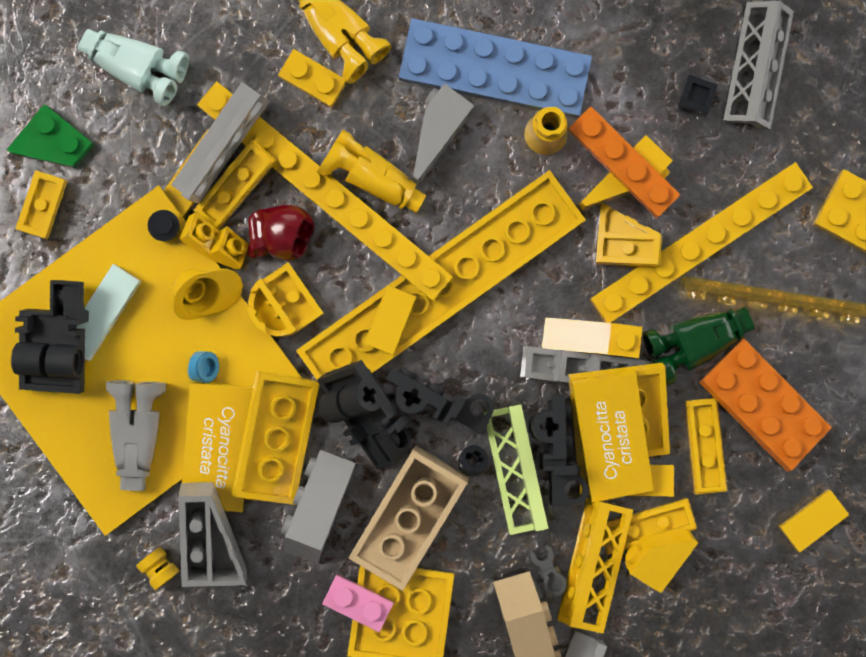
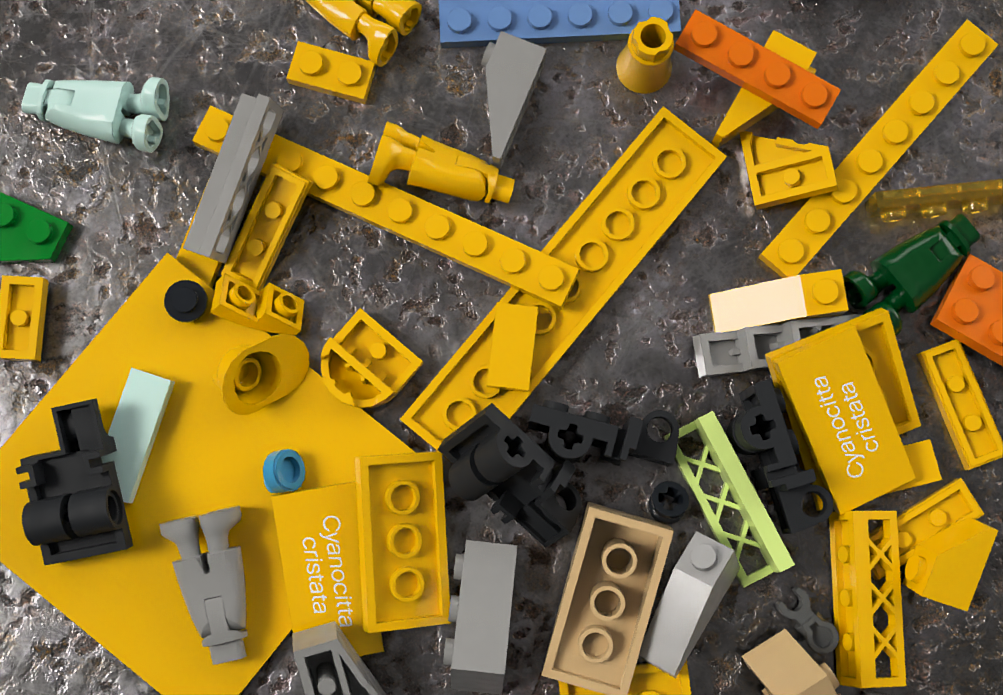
camera: 10 degrees left, 5 degrees down
dark red piece [246,204,315,260] -> none
none -> light grey slope [638,531,740,679]

